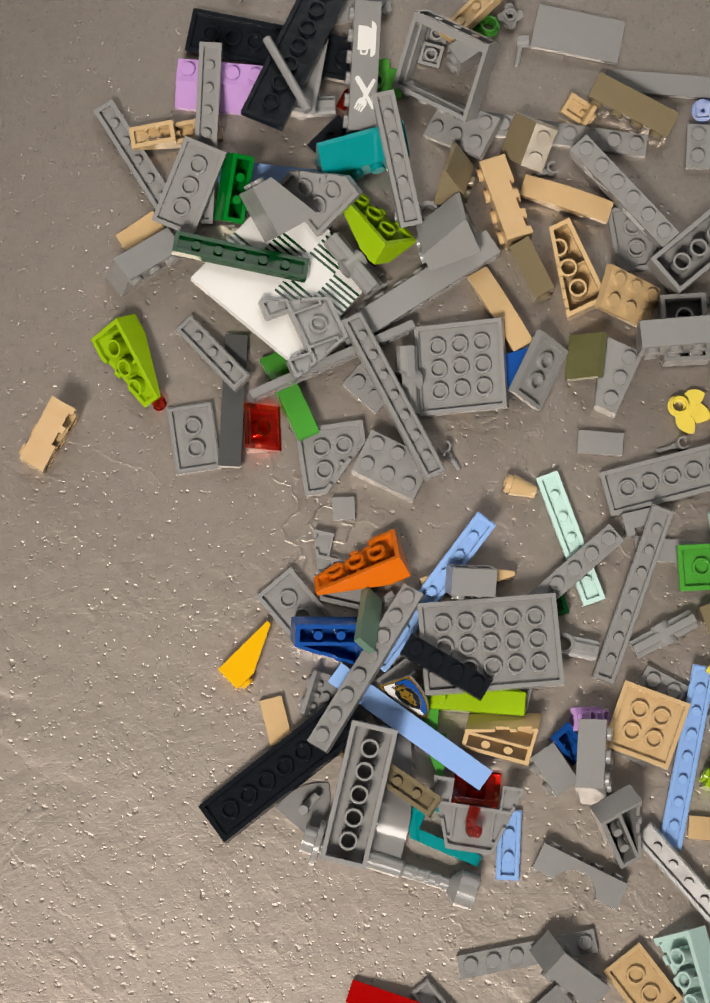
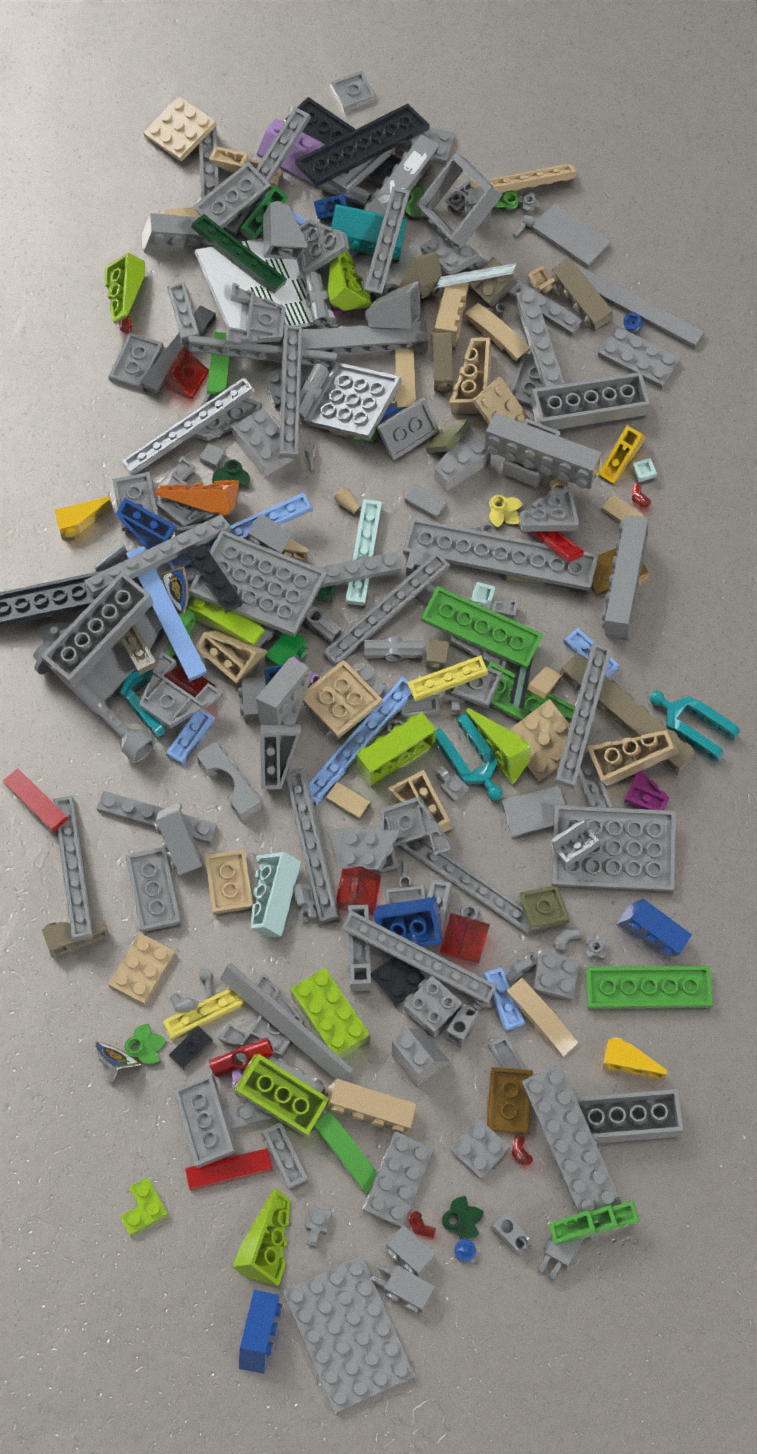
camera: 30 degrees right, 15 degrees down
tan wedge [19,396,80,475] -> none
tan tile [259,695,291,746] -> none
light grey bar [263,36,312,114] -> none
sand green tile [354,587,383,654] -> none
clear red arm [465,805,482,838] -> none
none -> light grey tile [122,377,255,475]
none -> tan plate [143,96,217,162]
none -> dark green plate [212,459,250,489]
none -> green brick [265,633,308,667]
none -> blue slope [313,194,347,219]
none -> sticker [436,263,517,288]

